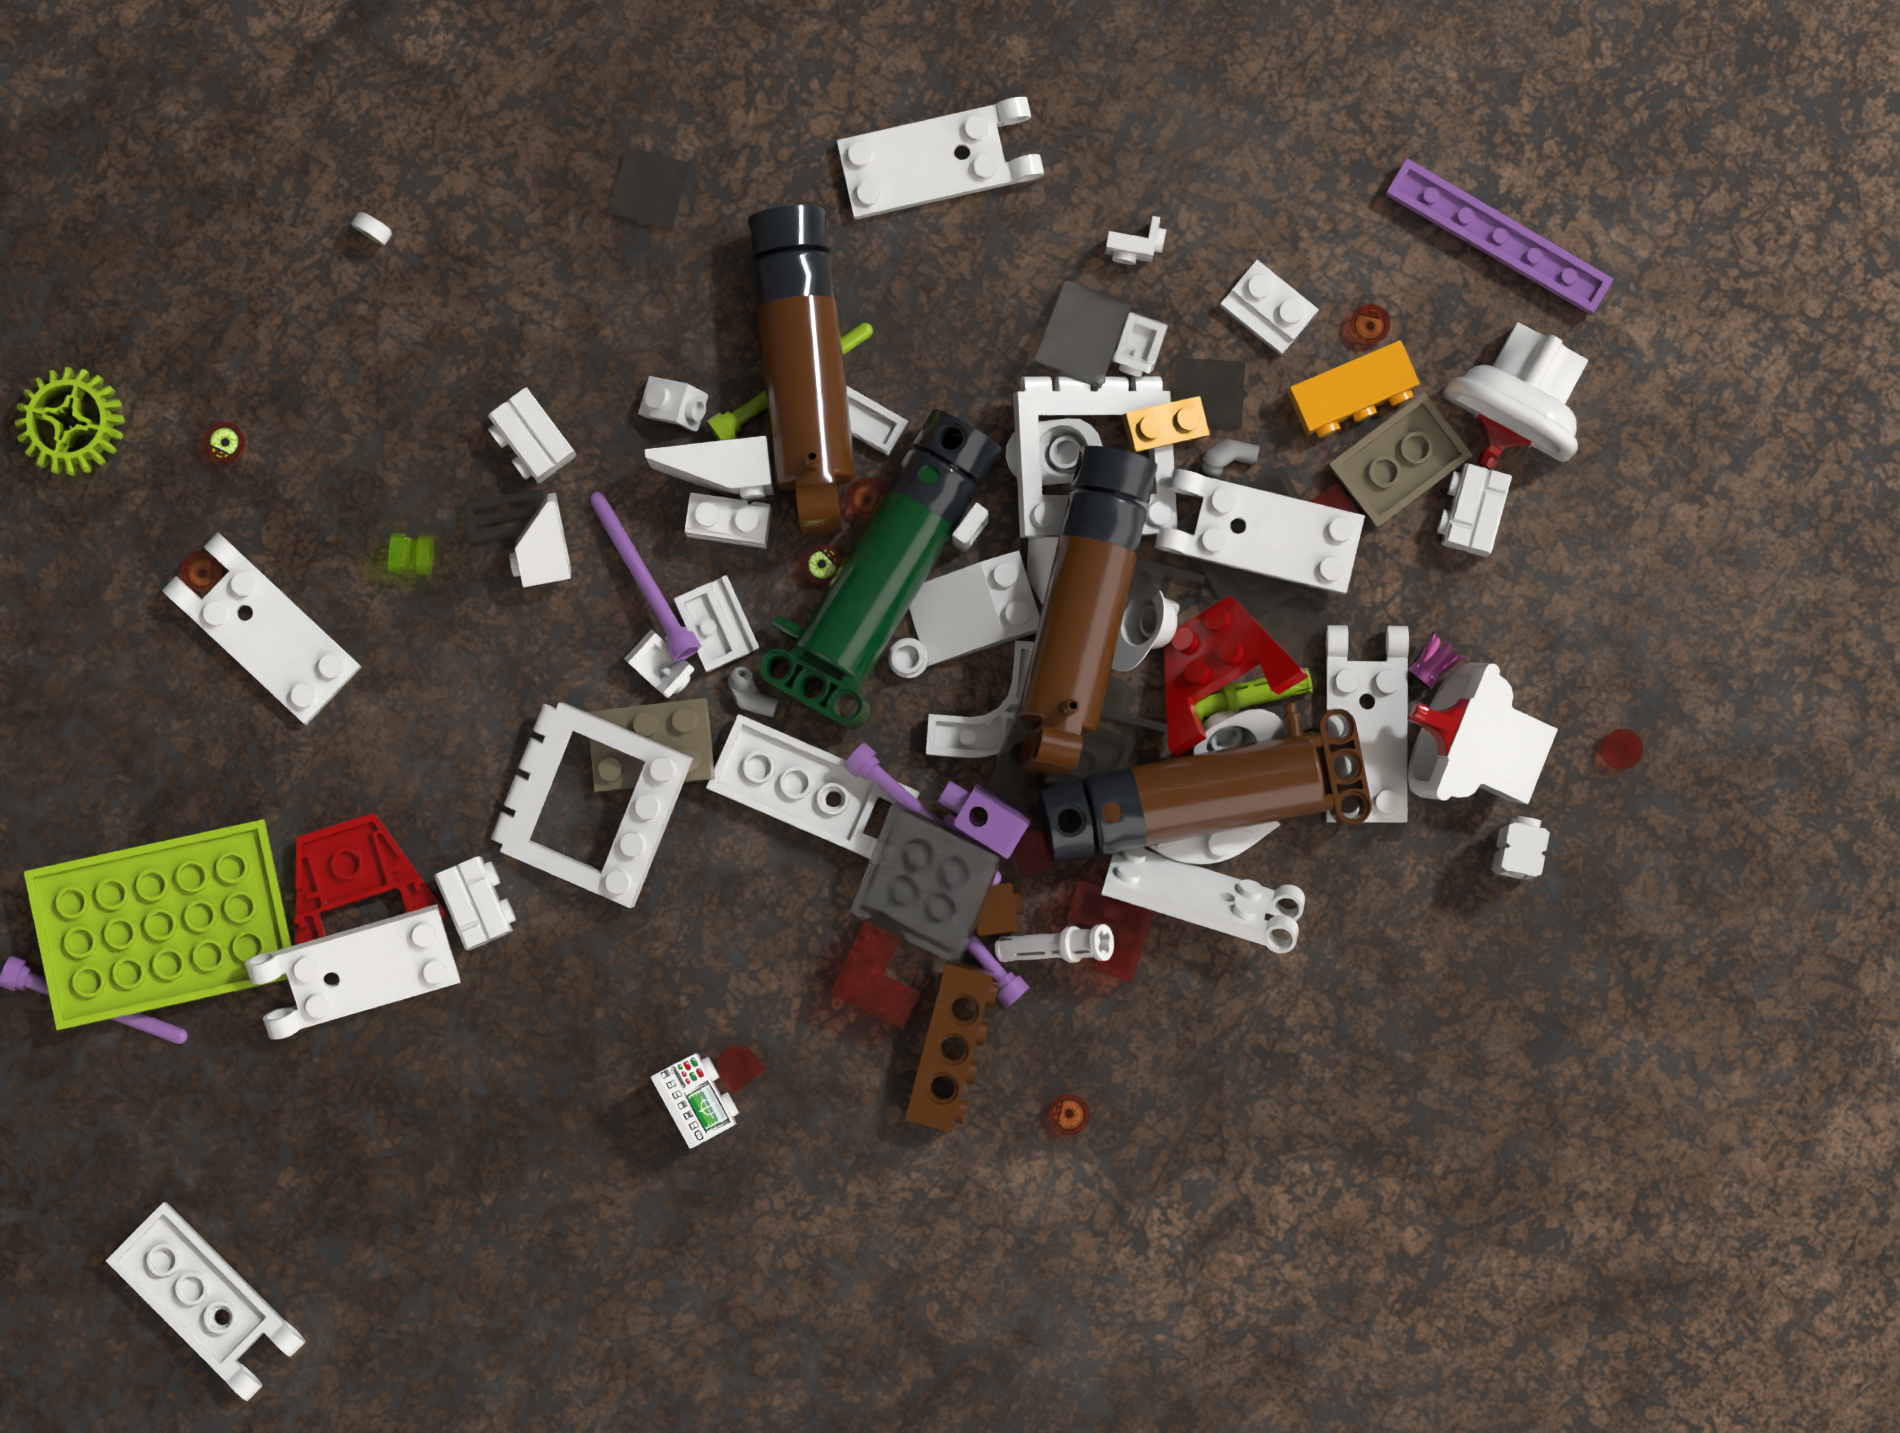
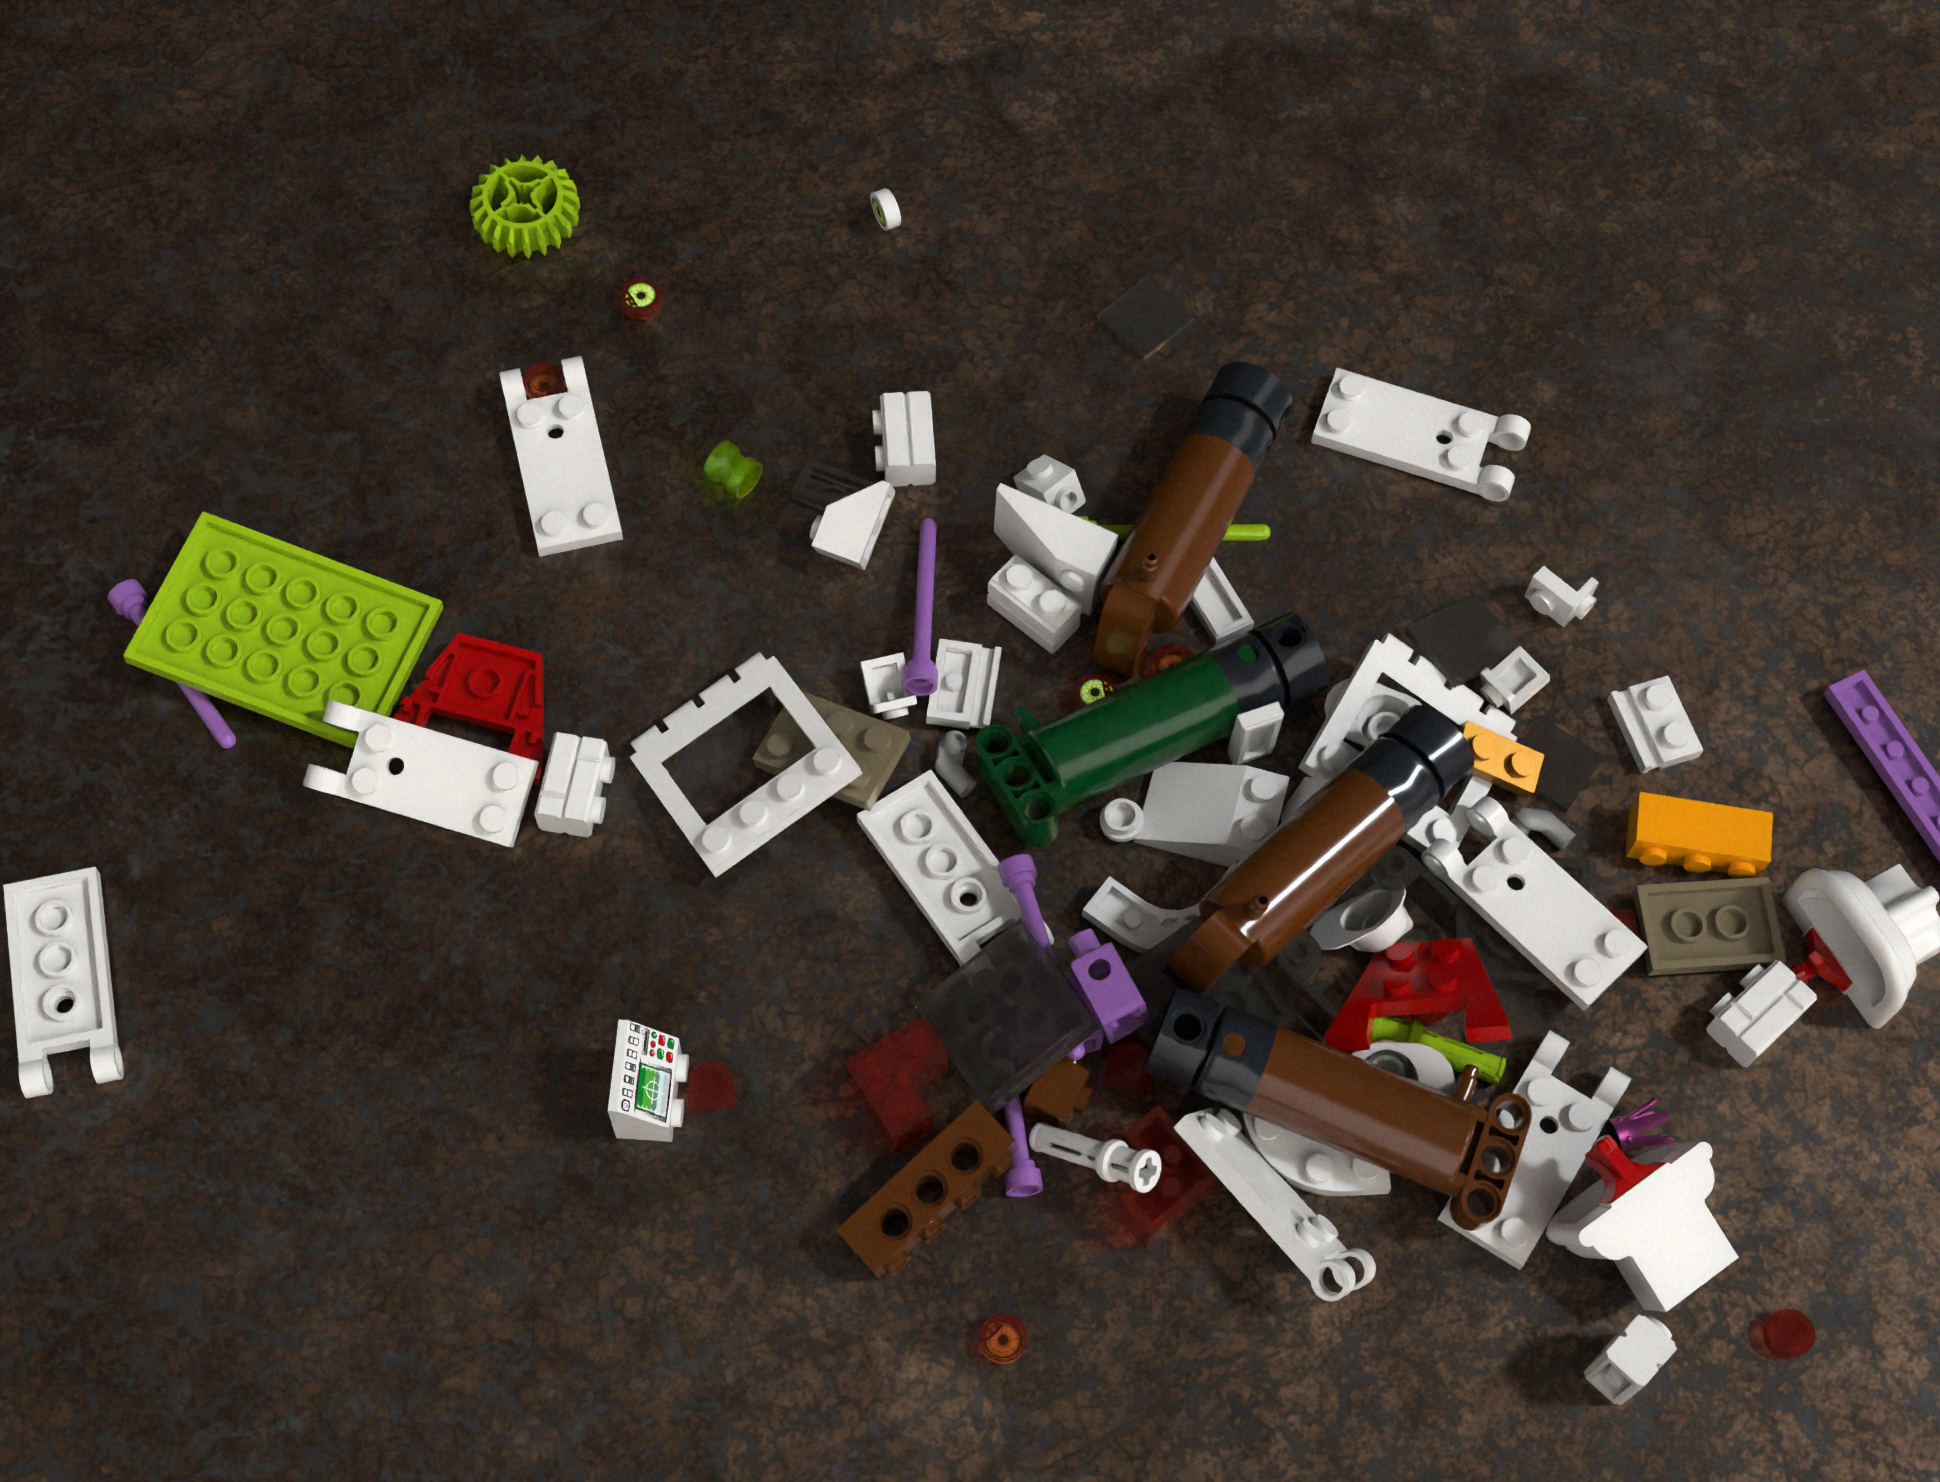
camera: 30 degrees right, 20 degrees down
clear red tile [1349,304,1390,346] -> none

